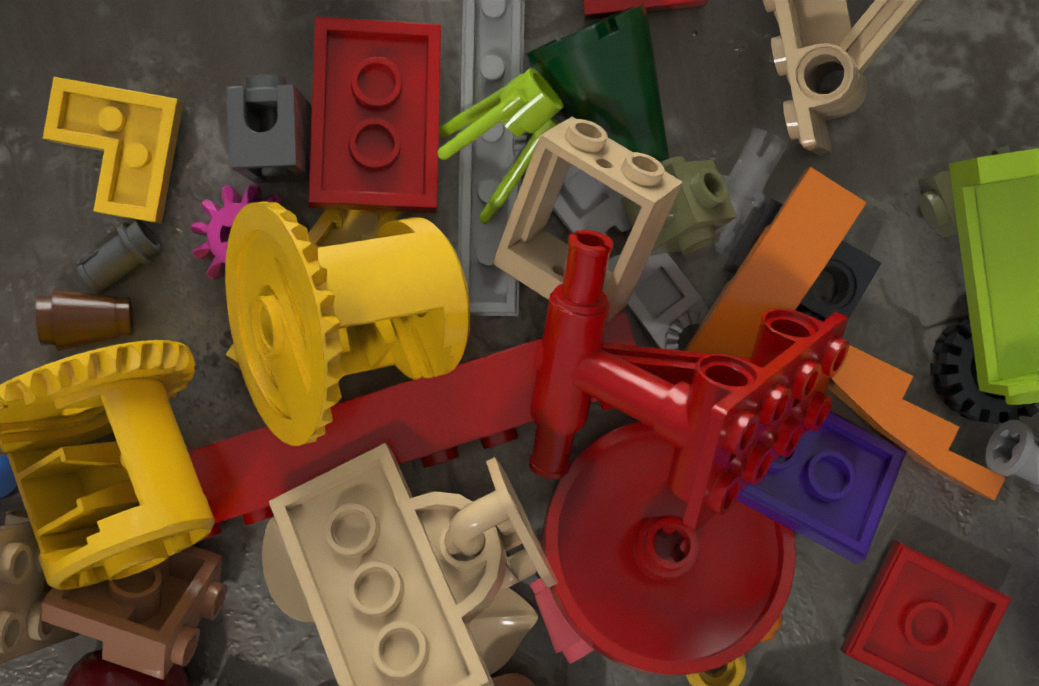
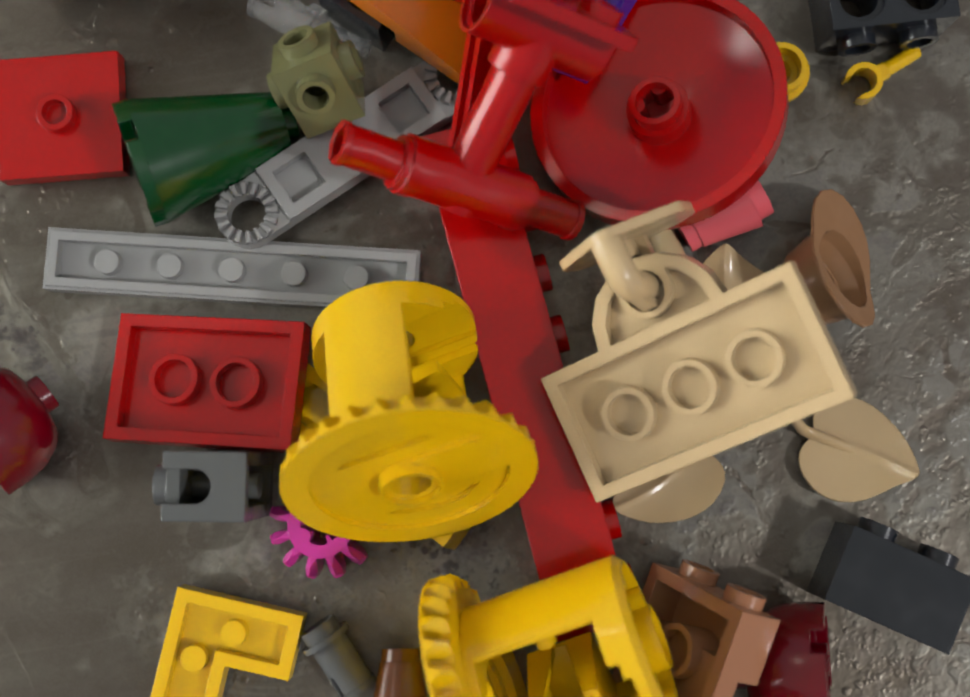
camera: 80 degrees left, 5 degrees down
lime plant [438,68,564,224] -> none
tan window [492,116,683,322] -> none

